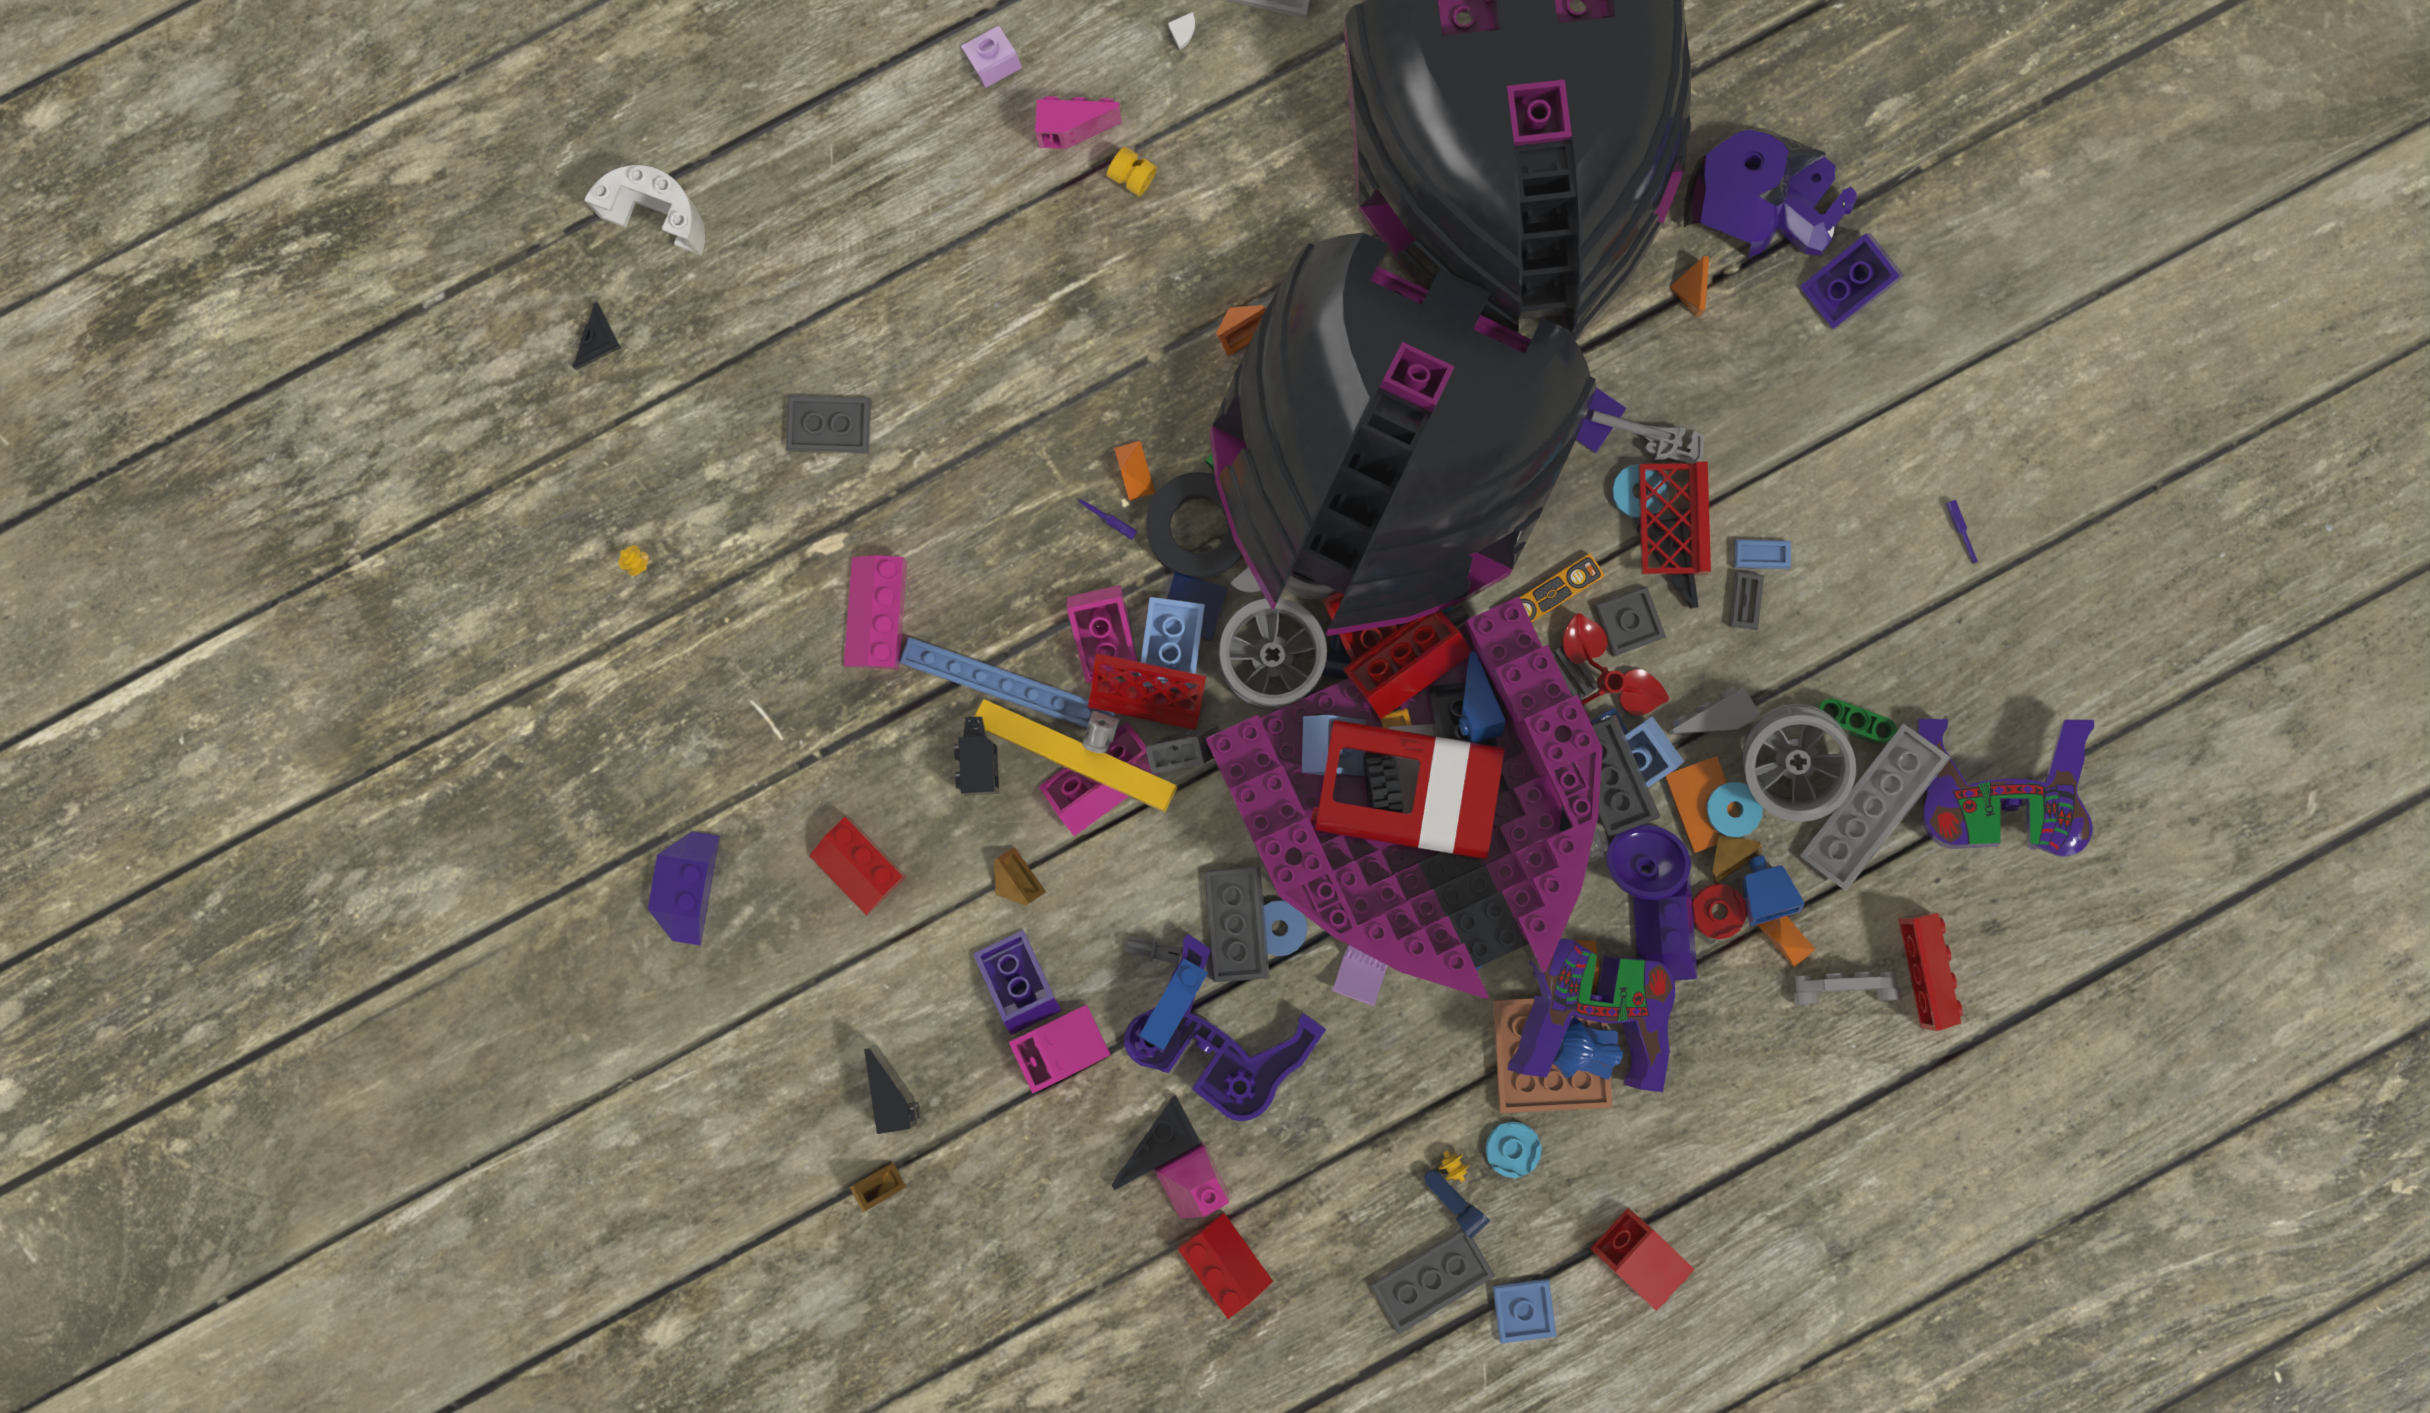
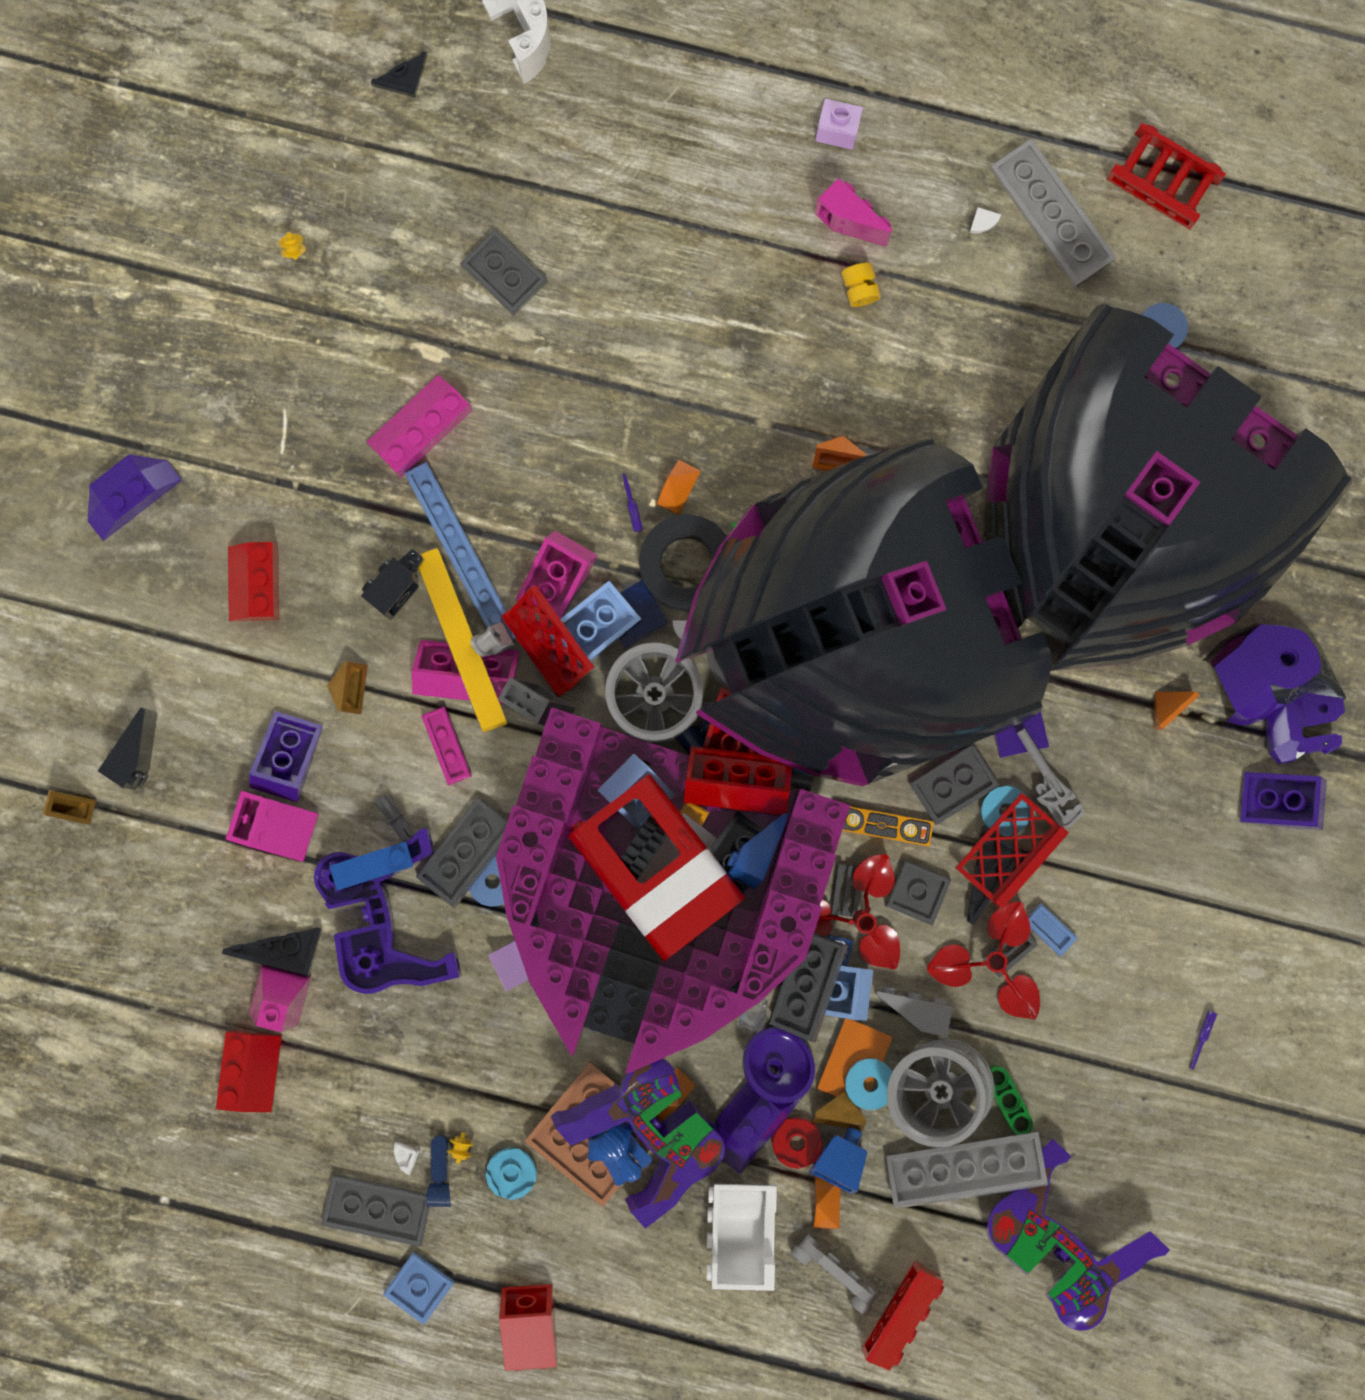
camera: 40 degrees right, 0 degrees up
none -> white tile [394,1141,420,1175]
none -> dark pink tile [421,706,472,786]
none -> white cylinder [707,1184,777,1291]
none -> dark grey tile [909,743,1000,826]
none -> red plant [927,902,1040,1020]

